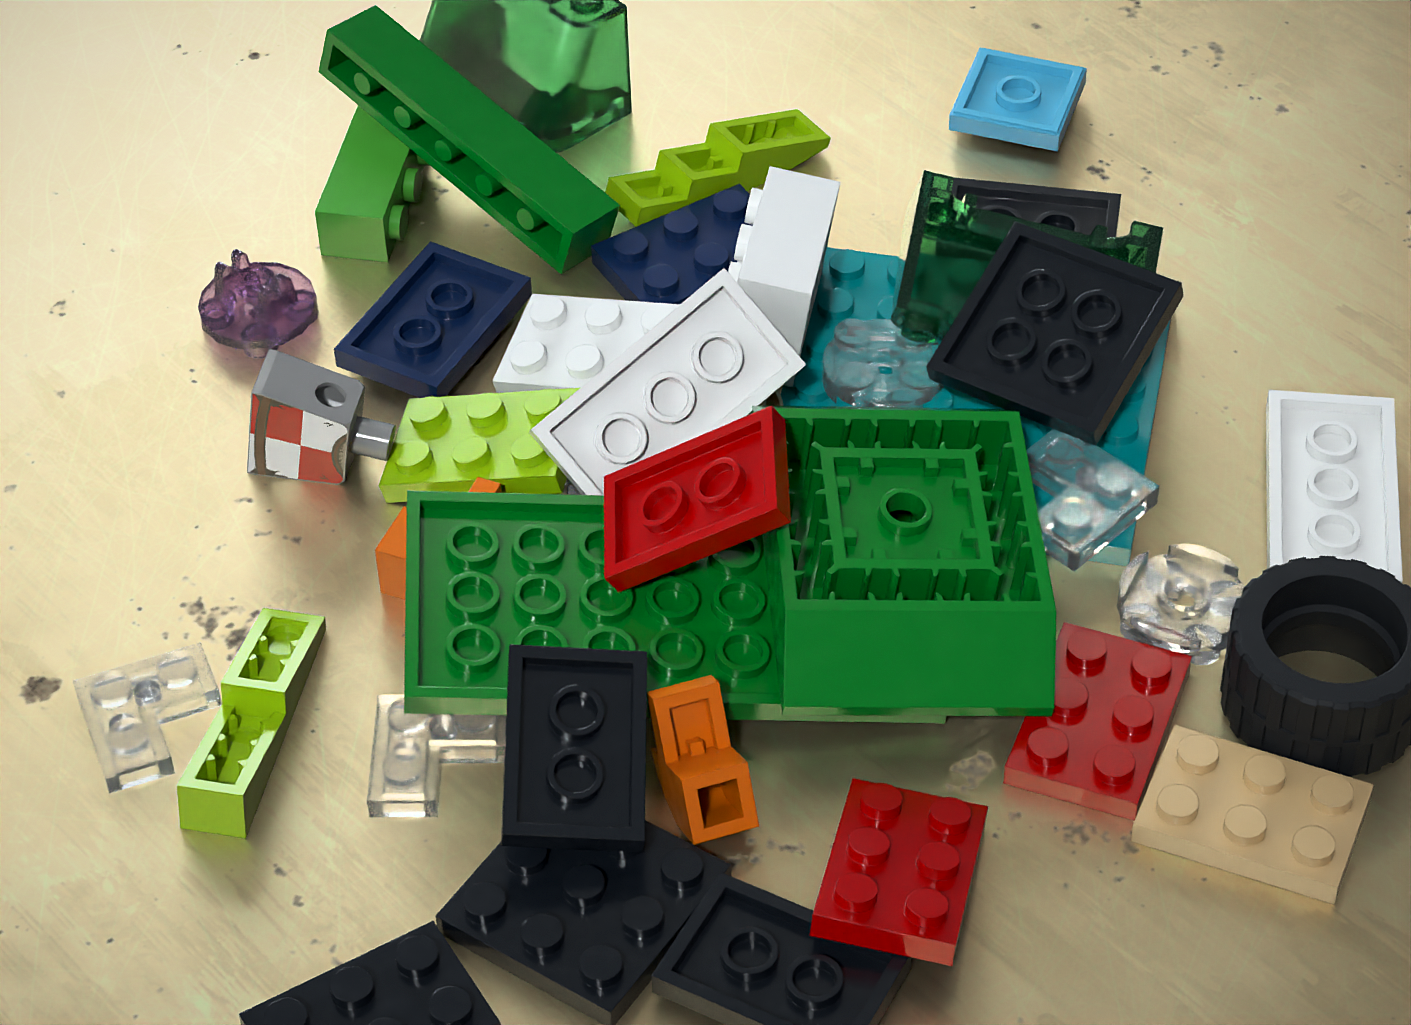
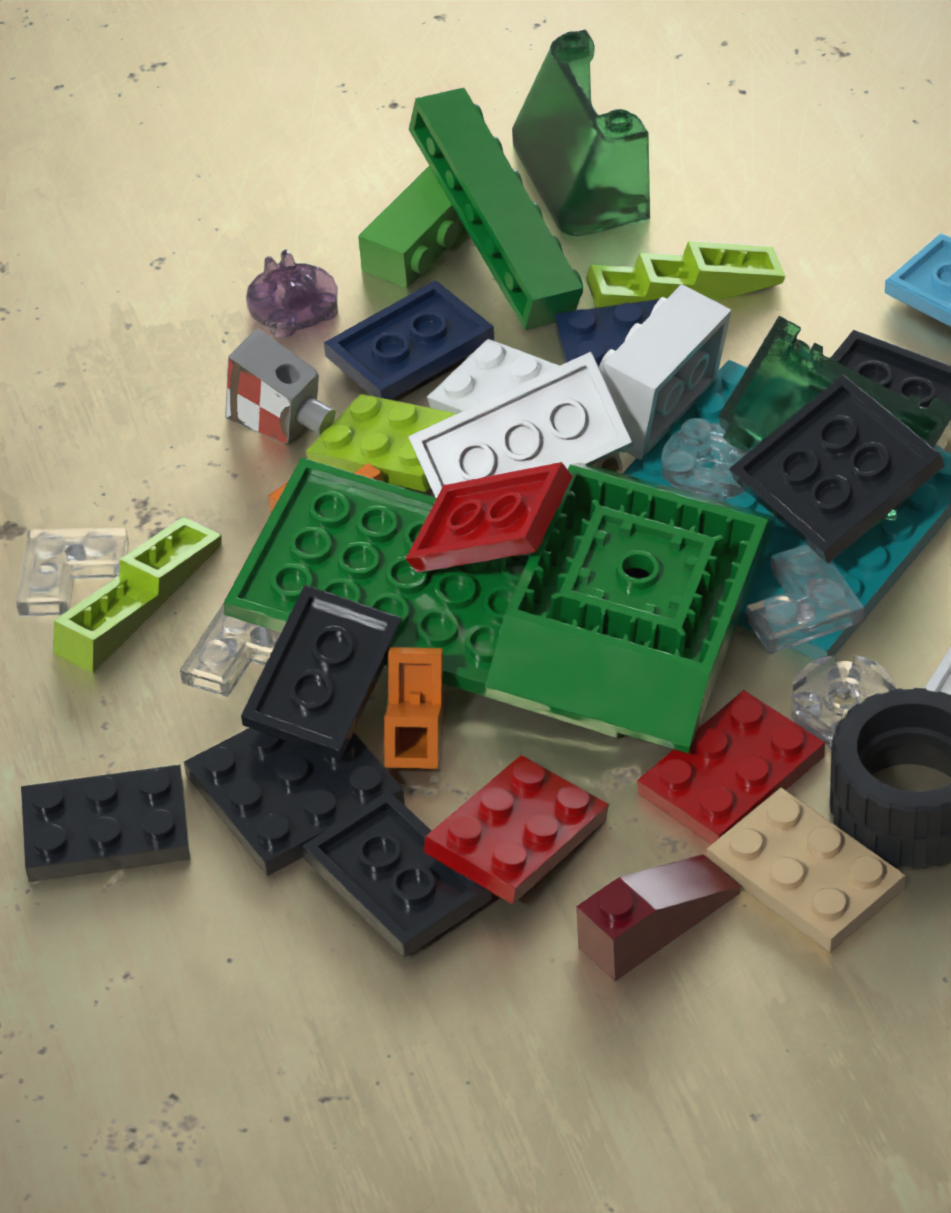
camera: 25 degrees right, 0 degrees up
none -> dark red slope [576,854,741,981]

